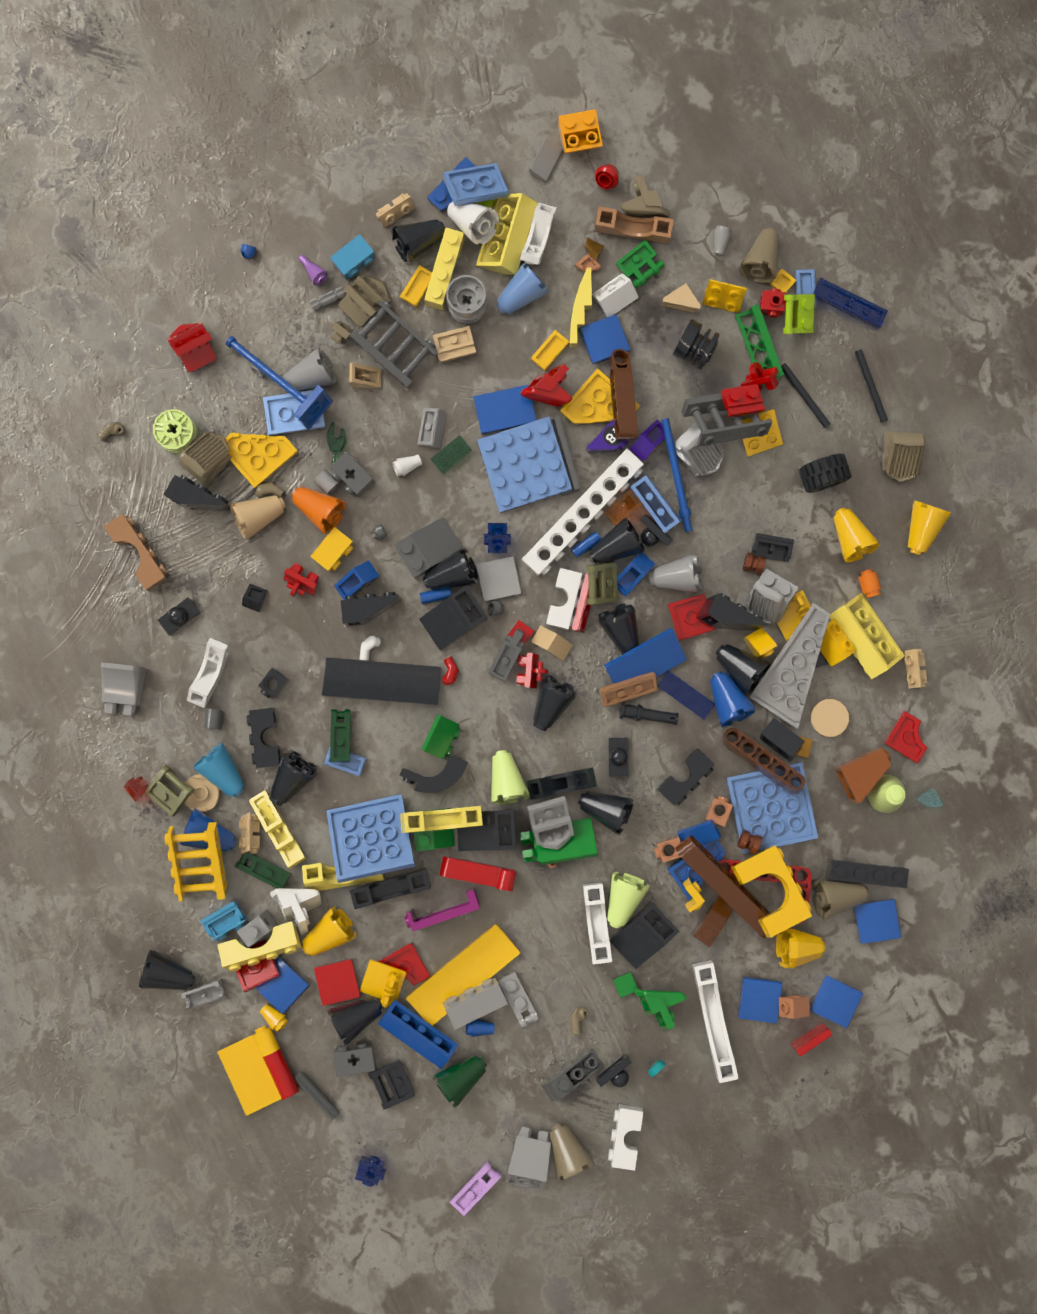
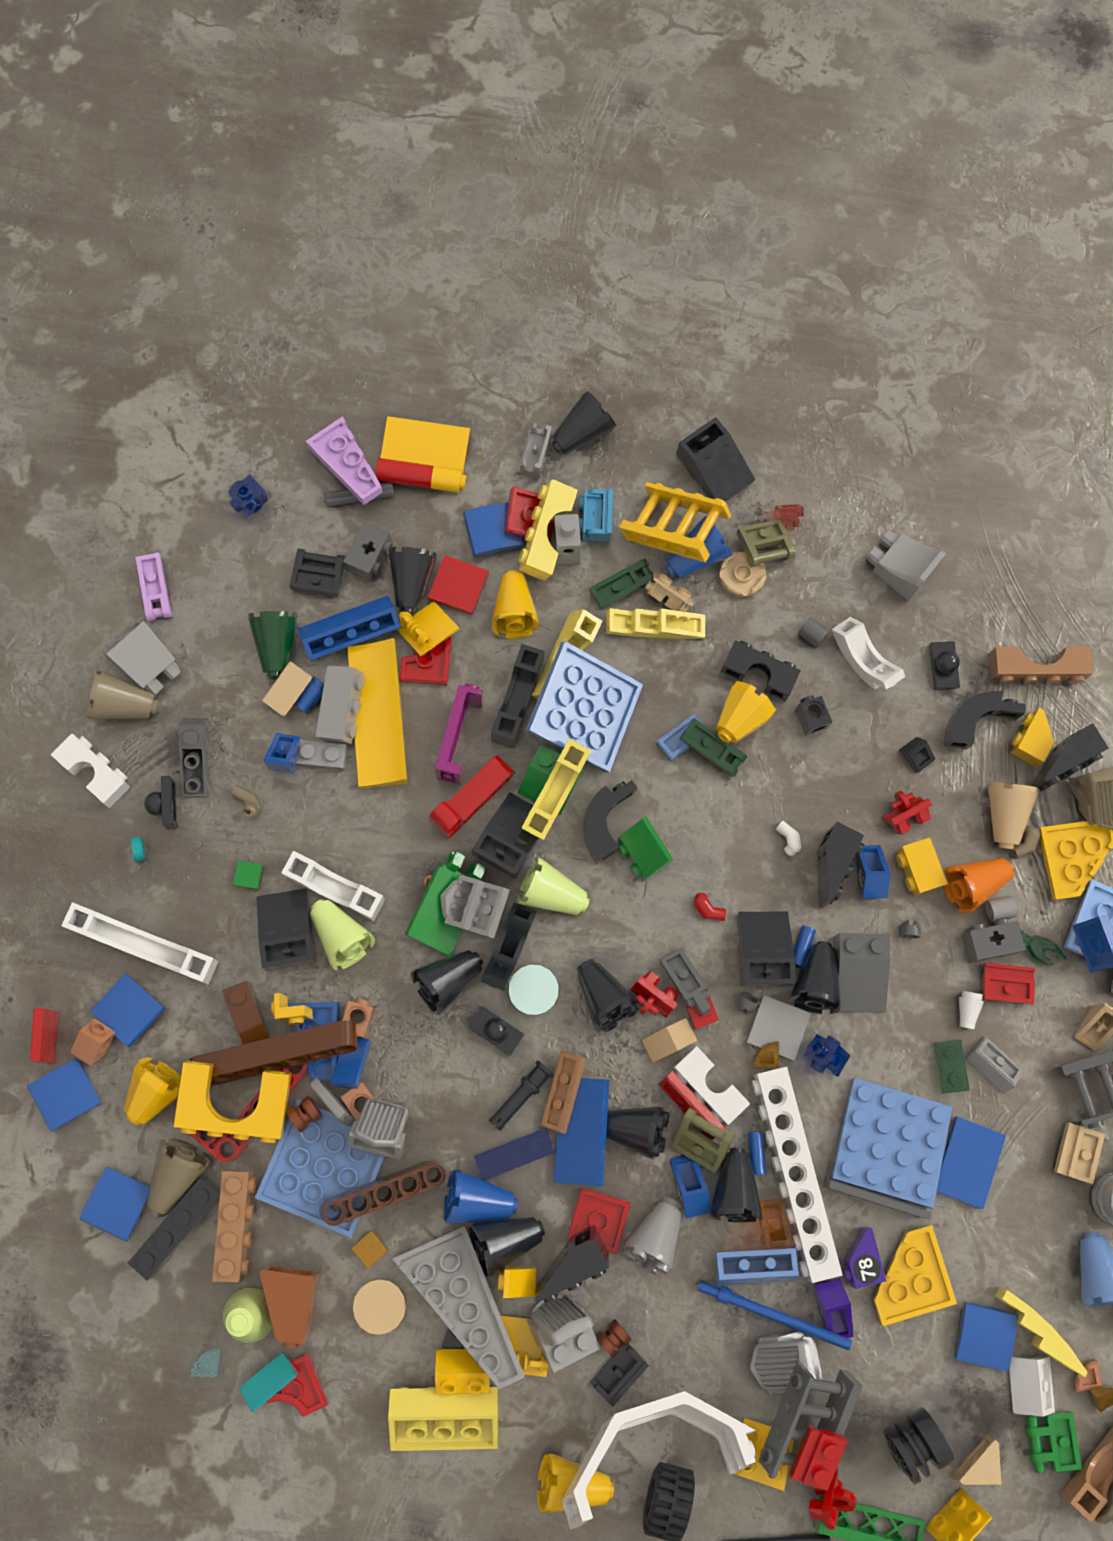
camera: 115 degrees right, 10 degrees down
dark azure cone [193,743,244,797] -> none
yellow cone [260,1004,288,1032] -> none
black cone [269,751,317,806] -> none
white piece [270,888,322,935] -> none
black arch [322,657,441,705] -> none
red piece [520,364,573,407] -> none
yellow tile [531,330,569,371] -> none
reddish brown piece [610,349,638,440] -> none
green piece [634,989,687,1030] -> none
black tile [640,514,673,546] -> none
black arch [656,748,714,806] -> none
black hinge [760,718,805,762] -> none
orange brick [858,569,882,598] -> none
tan hinge [905,649,928,689] -> none
none -> medium nougat brick [212,1170,256,1283]
none -> teal slope [239,1352,299,1412]
none -> tan slope [262,661,312,717]
none -> blue slope [264,733,300,774]
none -> lavender wing [305,416,382,505]
none -> light grey tile [310,1078,355,1126]
none -> light grey piece [348,1099,409,1160]
none -> light aqua tile [509,965,559,1015]
none -> white panel [561,1391,756,1530]
none -> black slope [676,417,756,502]
none -> yellow cone [716,681,776,743]
none -> pearl gold tile [754,1041,779,1068]
none -> black arch [944,691,1026,749]
none -> red plate [982,963,1035,1005]
none -> yellow slope [1010,708,1054,768]

